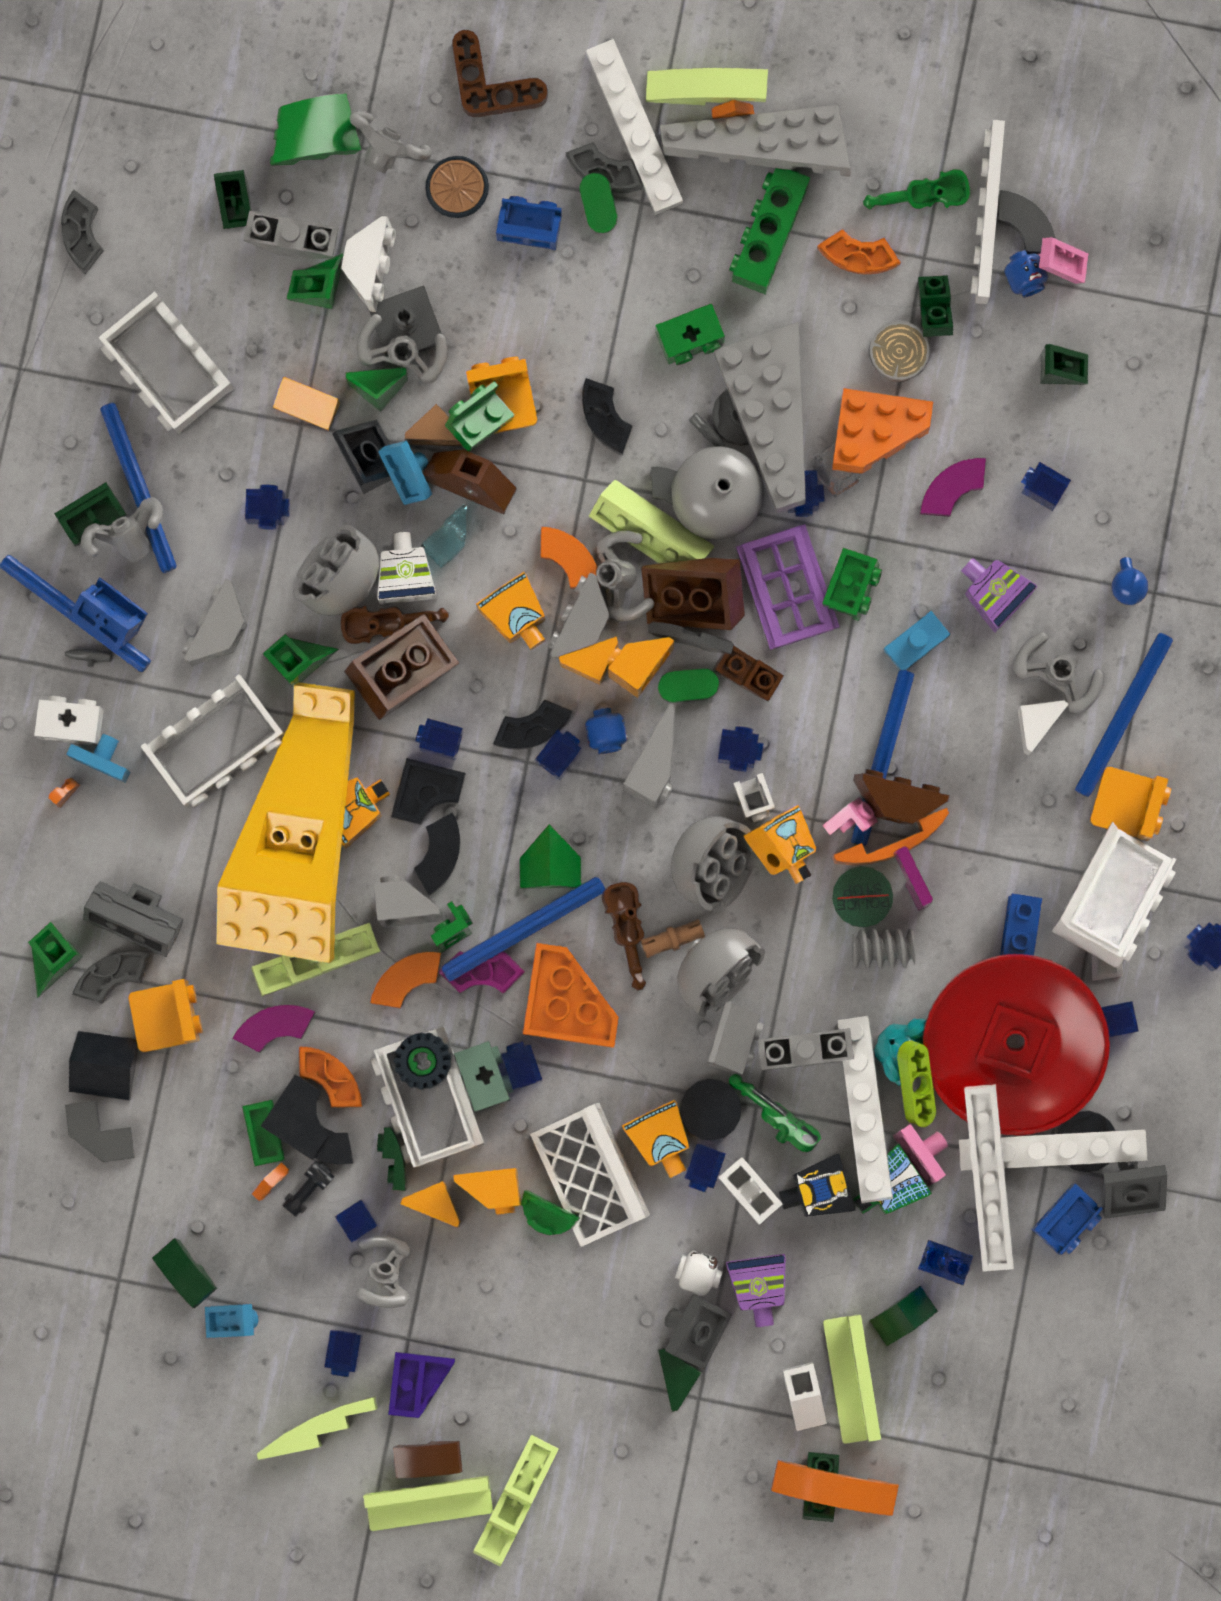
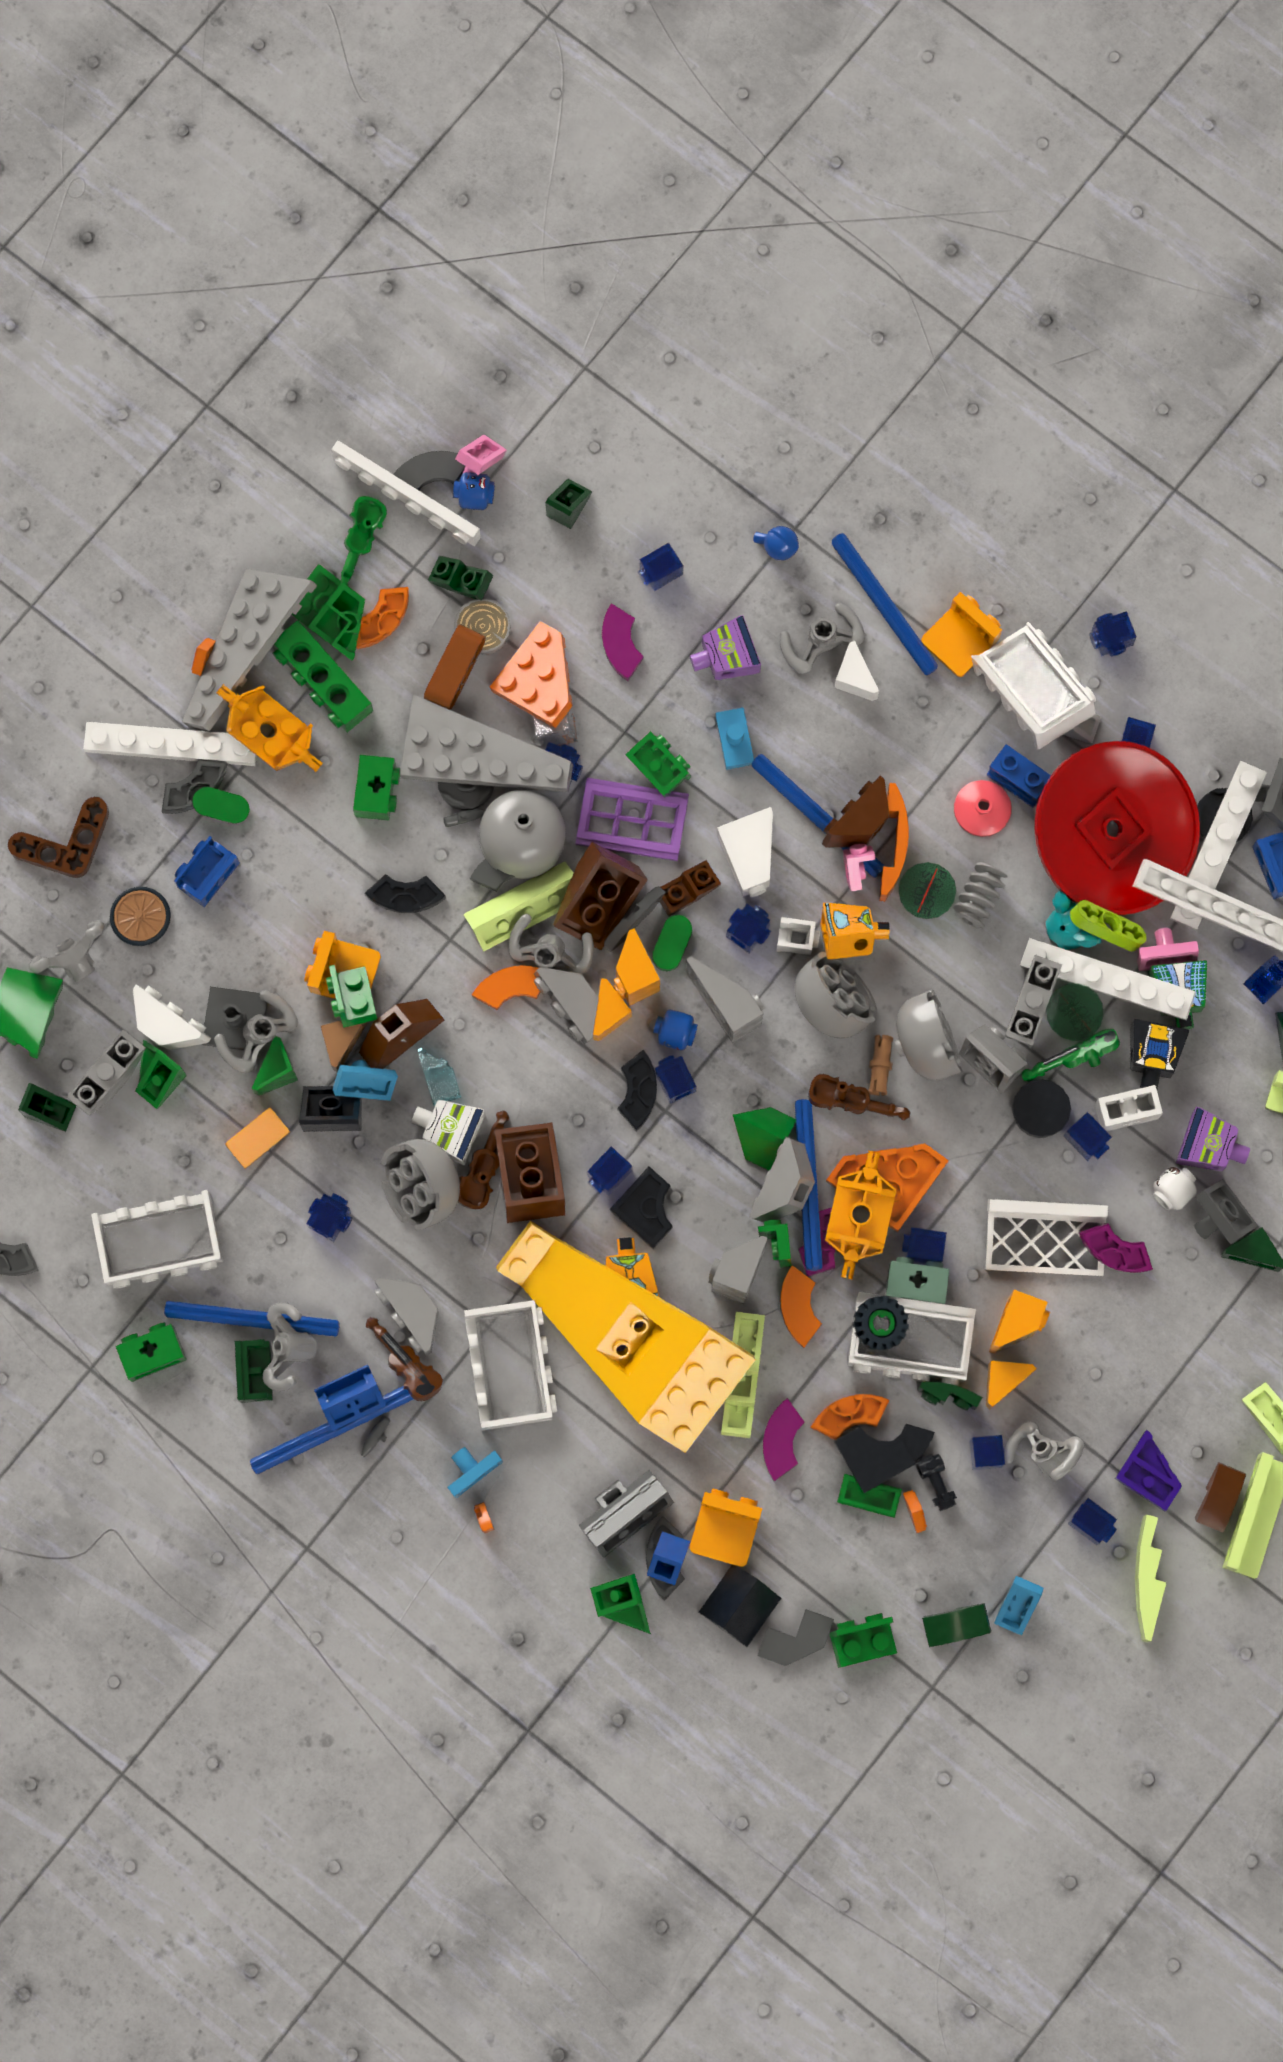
camera: 65 degrees left, 5 degrees down
white brick [34,696,104,746] -> none
green slope [262,634,339,689] -> none
black tile [414,812,461,896] -> none
light orange torso [476,572,546,650] -> none
green tile [521,1190,580,1236] -> none
light orange torso [622,1100,689,1178] -> none
yellowish green slope [646,68,768,106] -> none
magenta tile [894,846,933,911] -> none
none -> green brick [116,1322,187,1382]
none -> light orange plate [216,684,323,772]
none -> green slope [291,564,366,661]
none -> reddish brown piece [366,1317,443,1401]
none -> dark orange beam [424,624,486,710]
none -> blue brick [647,1531,690,1585]
none -> white slope [717,807,773,897]
none -> light grey slope [749,1137,815,1223]
none -> light orange plate [825,1150,897,1280]
none -> green bracket [829,1613,897,1668]
none -> coral dish [954,780,1011,837]
none -> clear green piece [1046,983,1104,1041]
none -> magenta tile [1079,1223,1153,1273]

